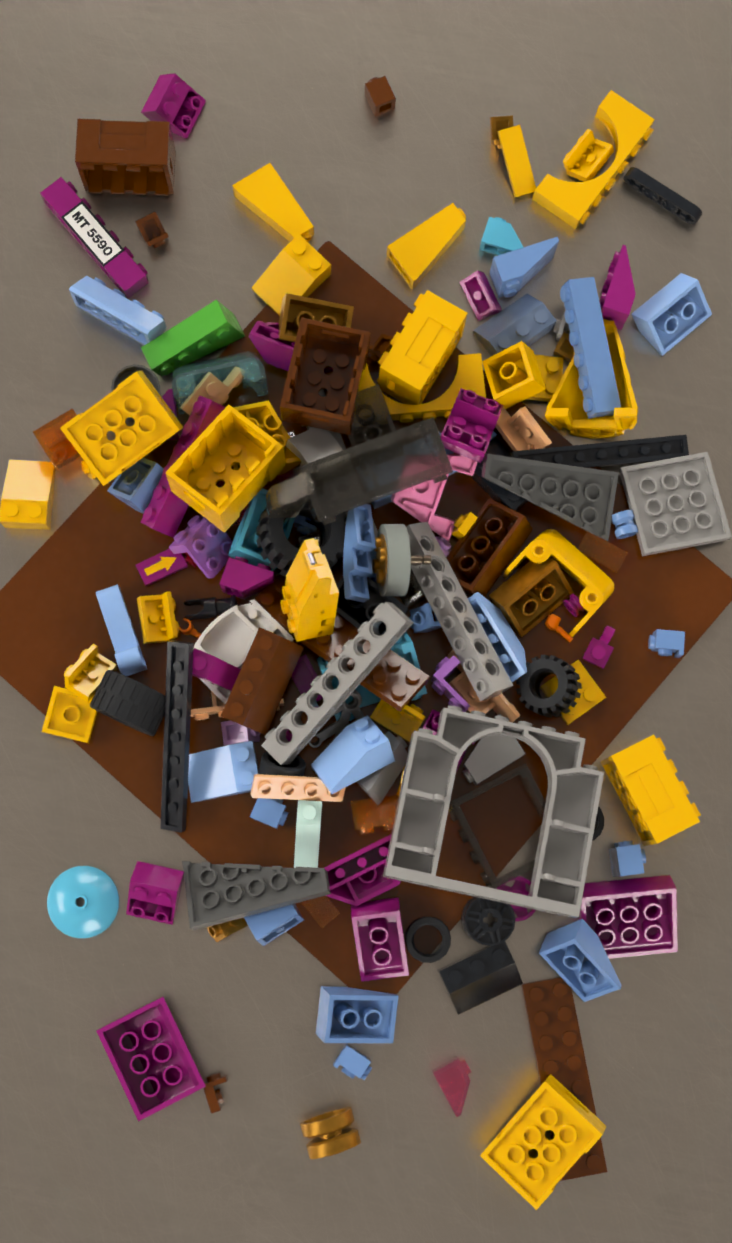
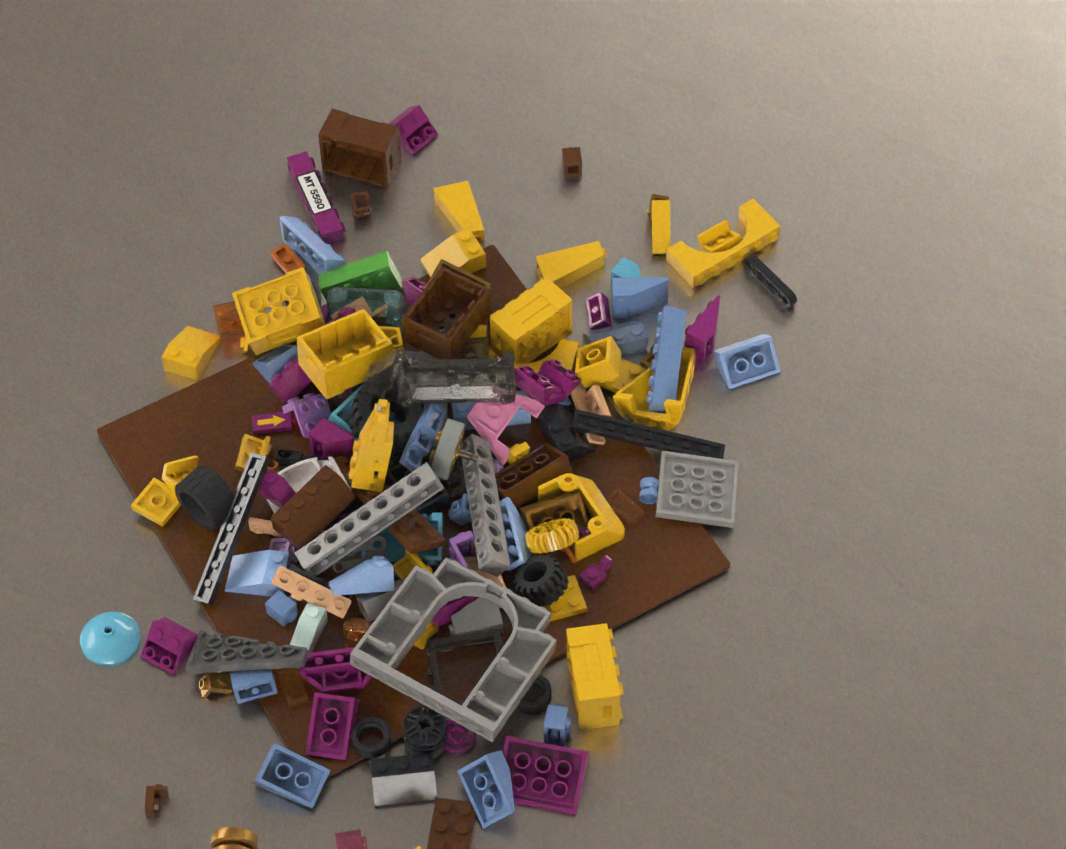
camera: 25 degrees right, 25 degrees down
light blue beam [96,584,147,676] -> none
magenta slope [96,997,206,1122] -> none
medium blue brick [333,1043,372,1080] -> none
dark grey wing [481,454,619,541] -> none
medium blue brick [648,629,685,658] -> none
none -> orange plate [270,244,306,273]
none -> yellow gear [525,518,579,554]

